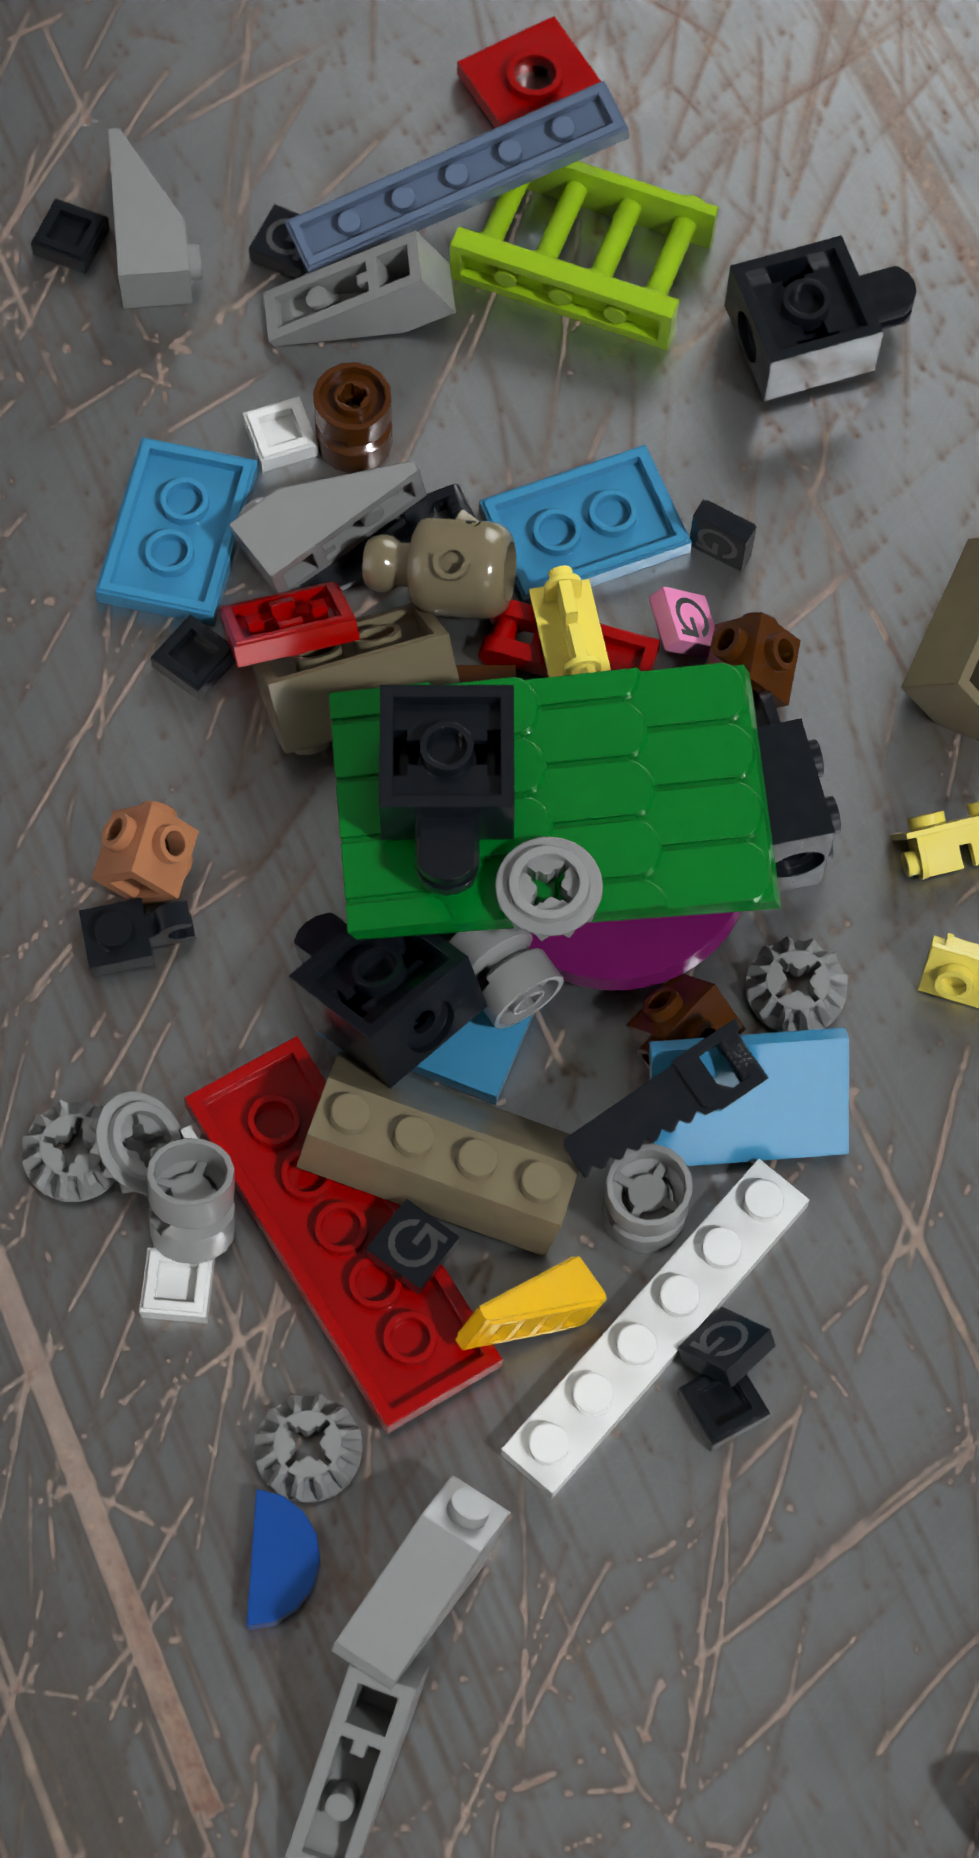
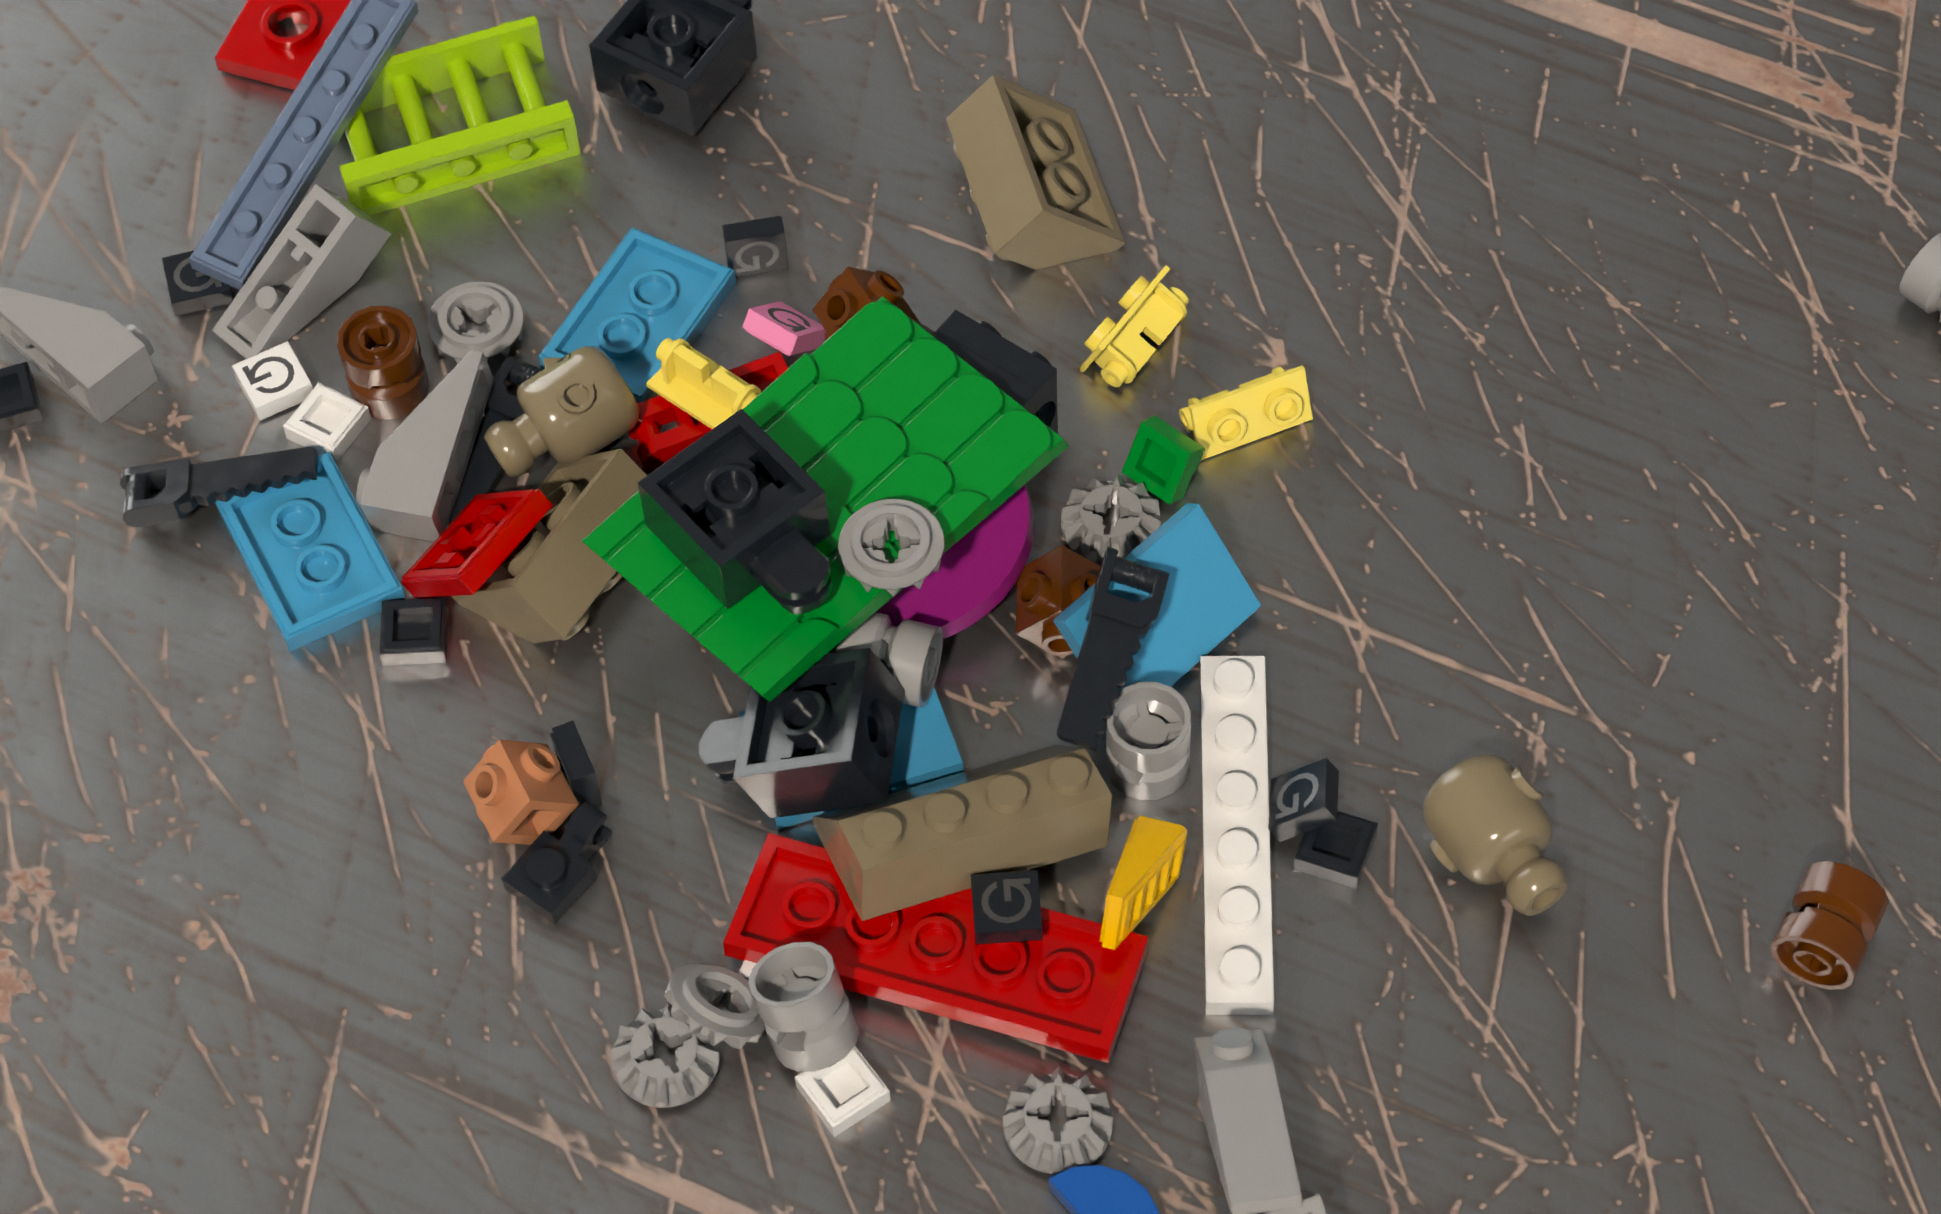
camera: 35 degrees left, 10 degrees down
none -> black piece [120,447,318,527]
none -> white tile [232,341,313,421]
none -> light grey gear [427,281,525,364]
none -> black tile [550,720,602,809]
none -> green tile [1121,415,1205,505]
none -> dark tan piece [1422,754,1567,916]

